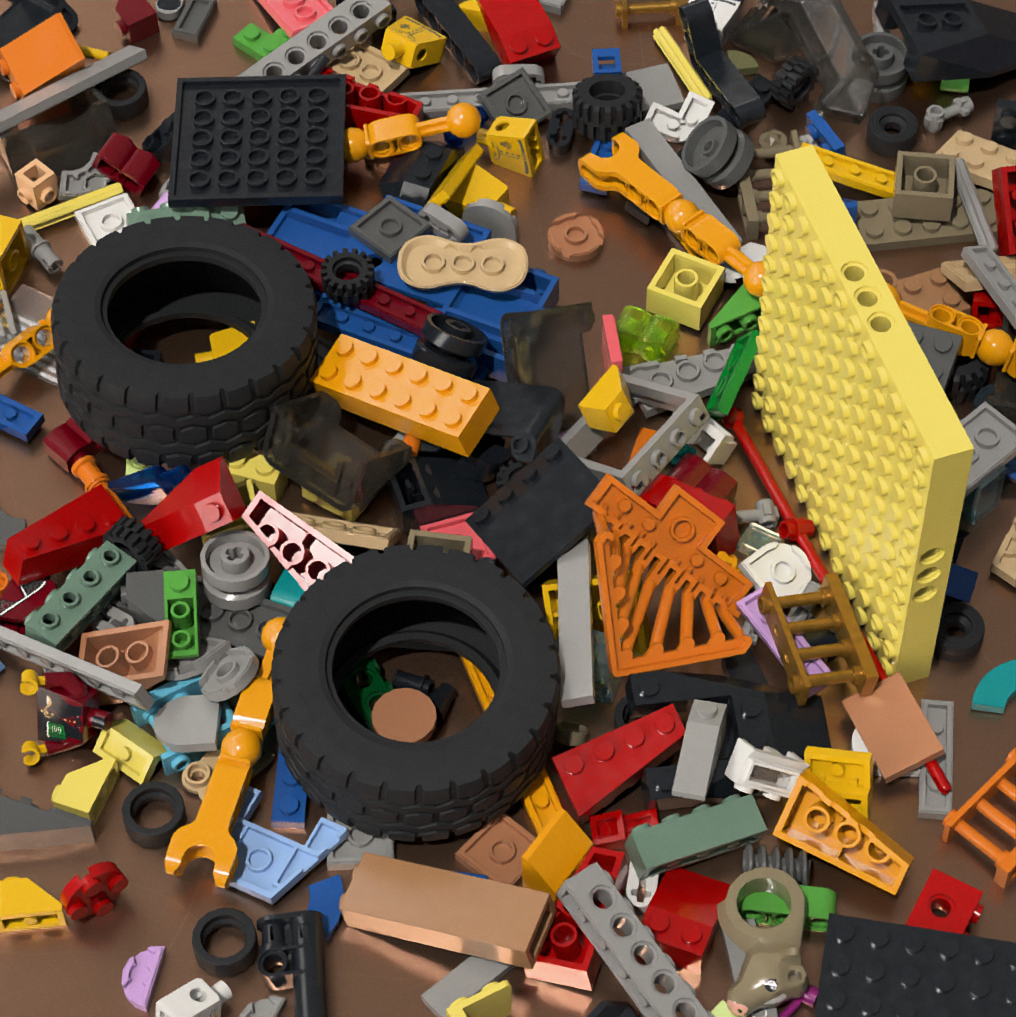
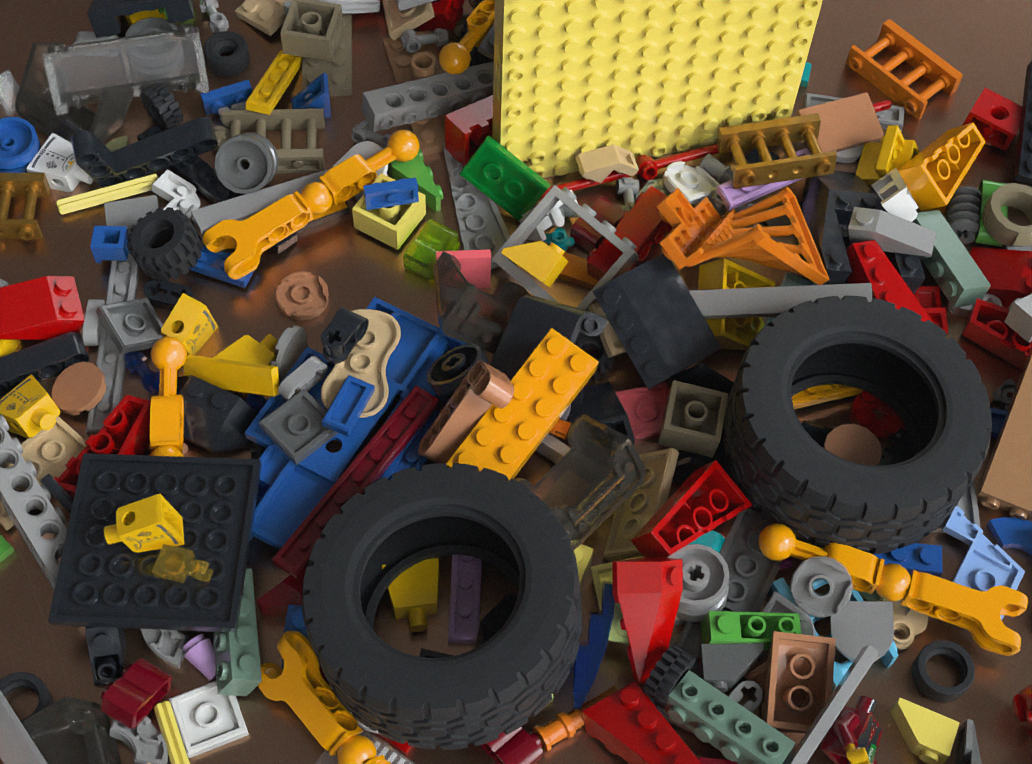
camera: 90 degrees left, 5 degrees up
light yellow panel [93,719,166,784] -> none
black tyre [320,248,375,305] -> none
light orange slope [522,807,594,905] -> none
none -> nougat tile [52,362,107,416]
none -> yellow torso [104,494,184,553]
none -> clear yellow plate [152,544,213,583]
none -> black piece [321,307,369,364]
none -> blue tile [321,375,375,437]
none -> blue plate [363,178,419,210]
none -> light grey bar [401,28,448,53]
none -> nougat beam [418,360,514,463]
none -> tan slope [575,144,639,183]

